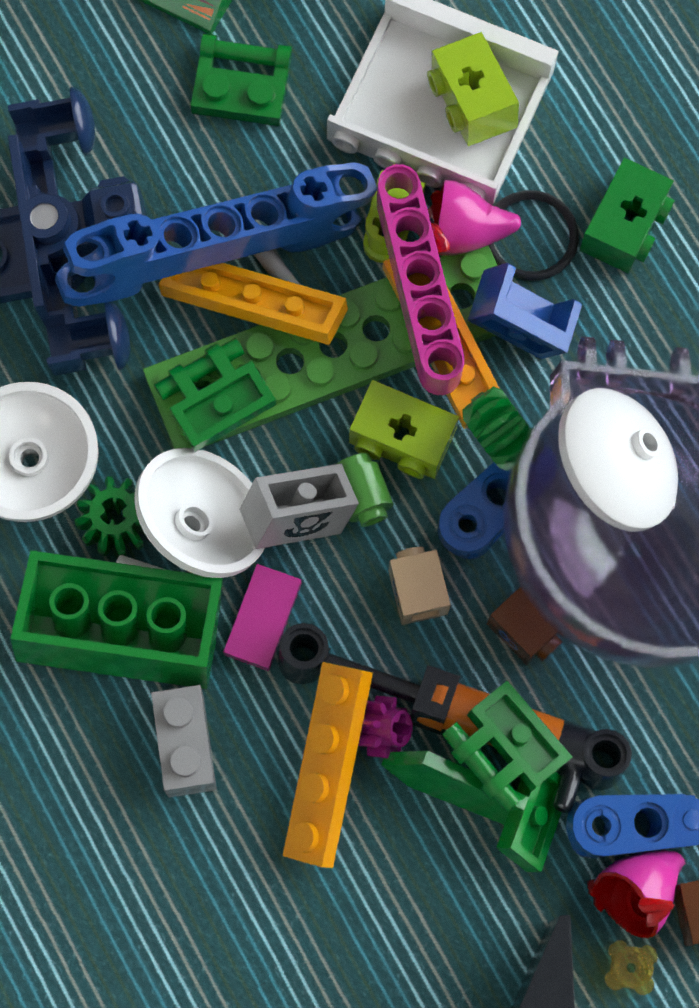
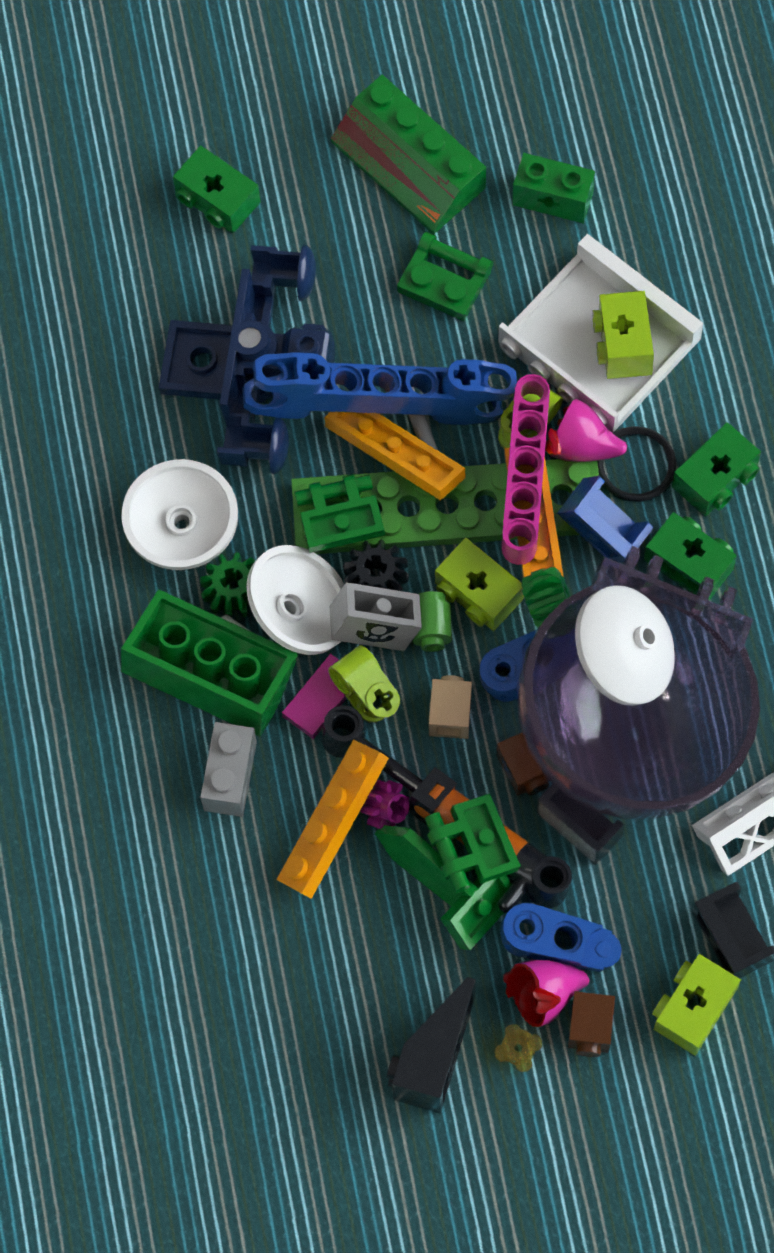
camera: 25 degrees right, 5 degrees down
none -> lime piece [328,645,400,723]
none -> black gear [343,539,409,591]
none -> black panel [537,772,625,865]
none -> green brick [644,512,737,604]

